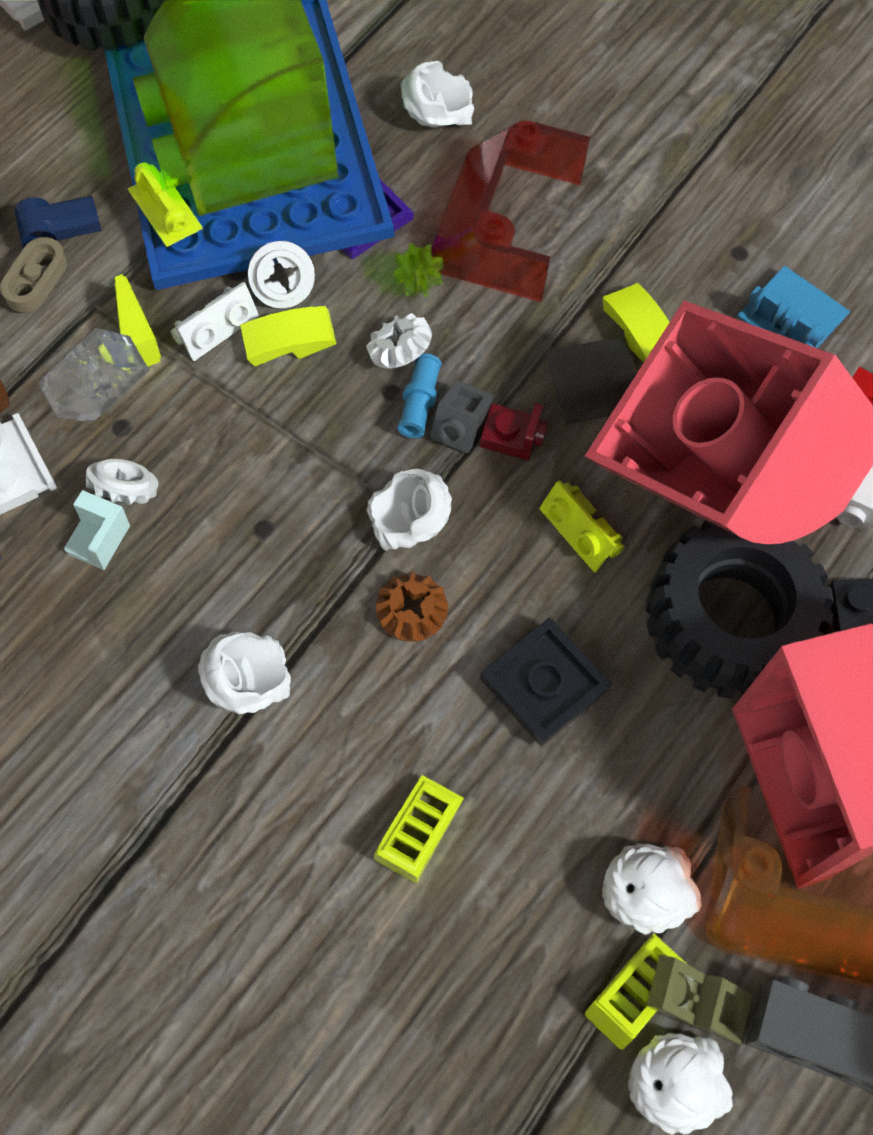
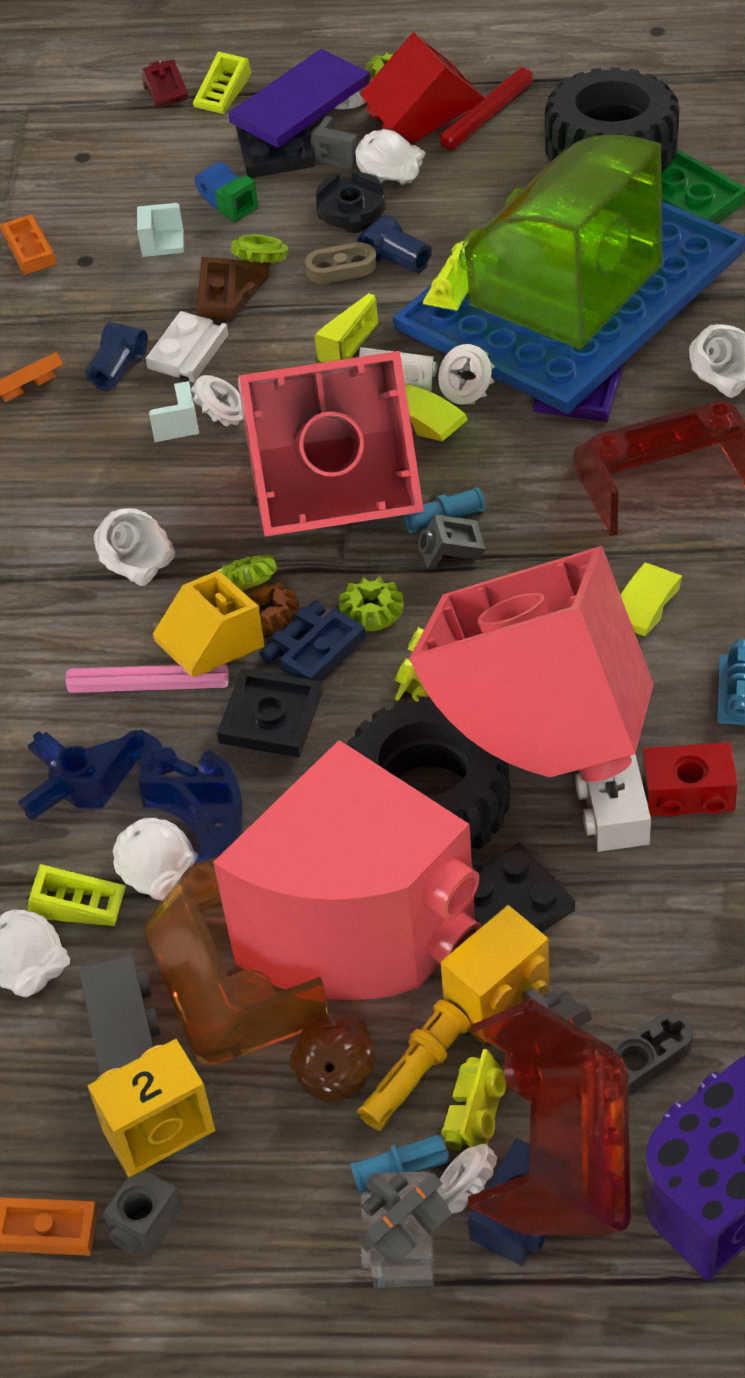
camera: 65 degrees right, 15 degrees down
clear brick [38,328,150,422] -> none
white gear [366,313,432,368] -> none
white hair [367,468,452,551] -> none
neon yellow slope [374,775,464,884] -> none
clear neon green gear [393,243,443,297] -> none
dark red bracket [480,403,548,460] -> none
olive slope [646,955,753,1045] -> none
none -> clear blue piece [18,730,245,892]
none -> bright pink axle [66,664,229,693]
none -> yellow slope [153,570,265,678]
none -> lime gear [217,554,278,590]
none -> coral brick [237,351,424,537]
none -> dark blue plate [259,600,366,681]
none -> lime gear [339,576,404,631]

